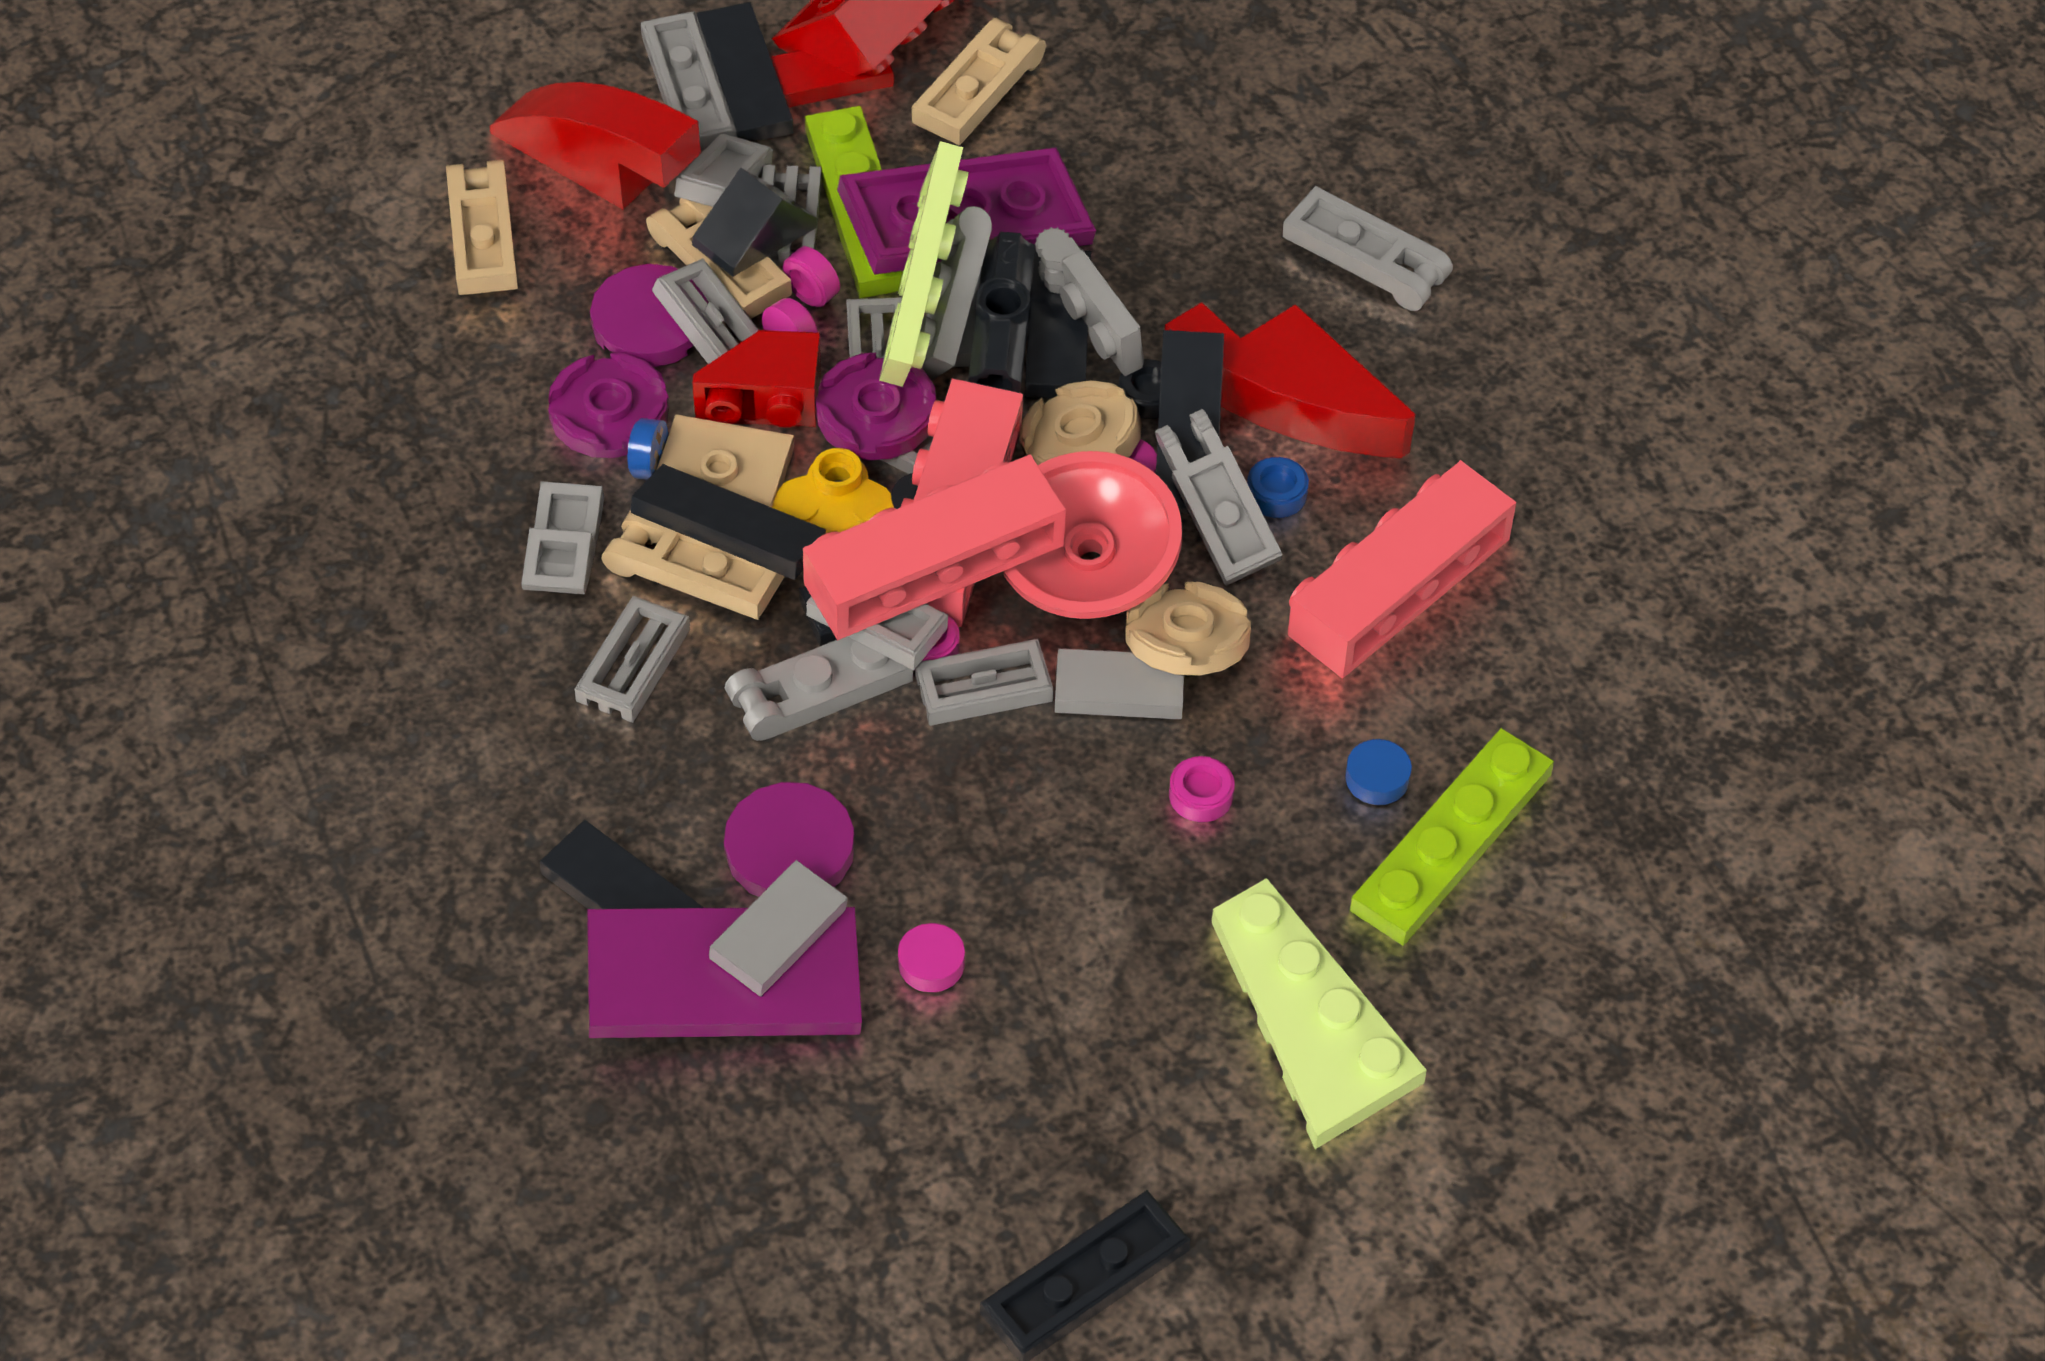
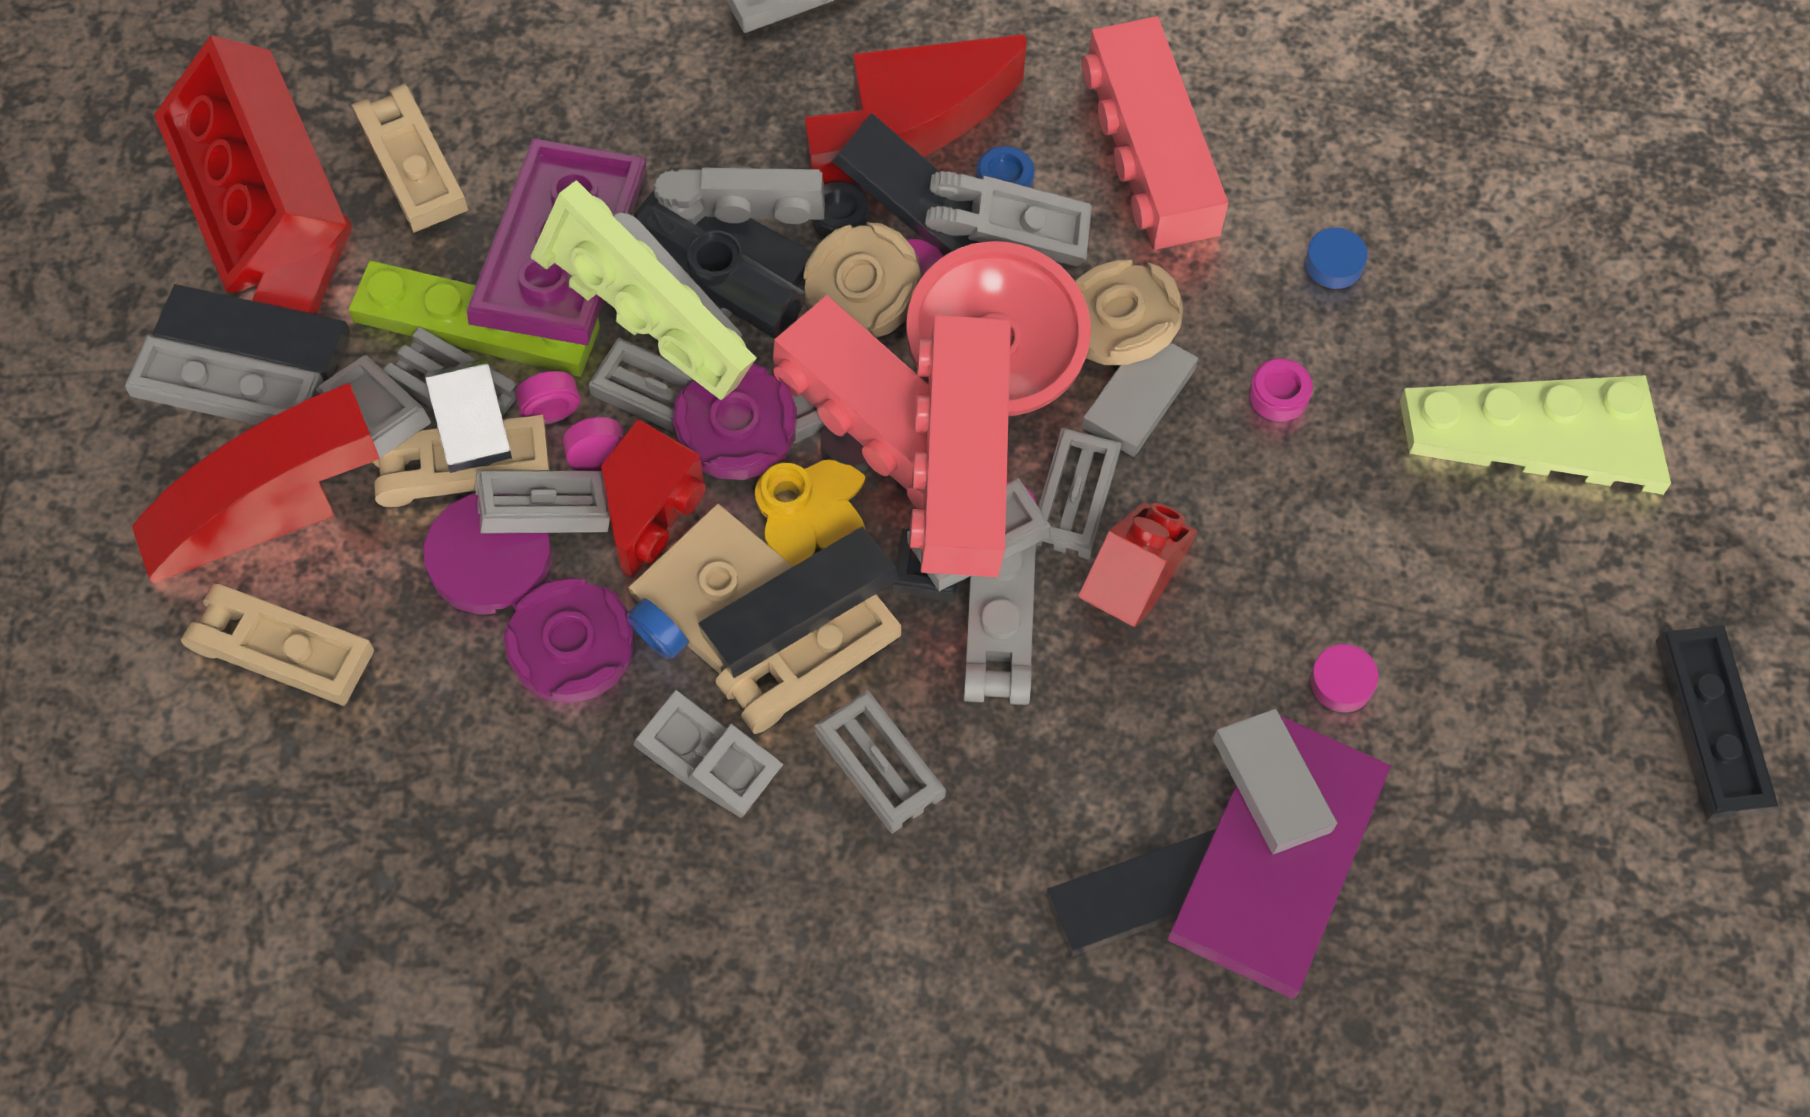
camera: 60 degrees left, 10 degrees up
magenta tile [724,782,854,897] -> none
lime plate [1350,728,1554,946] -> none
none -> slope [1078,502,1198,627]

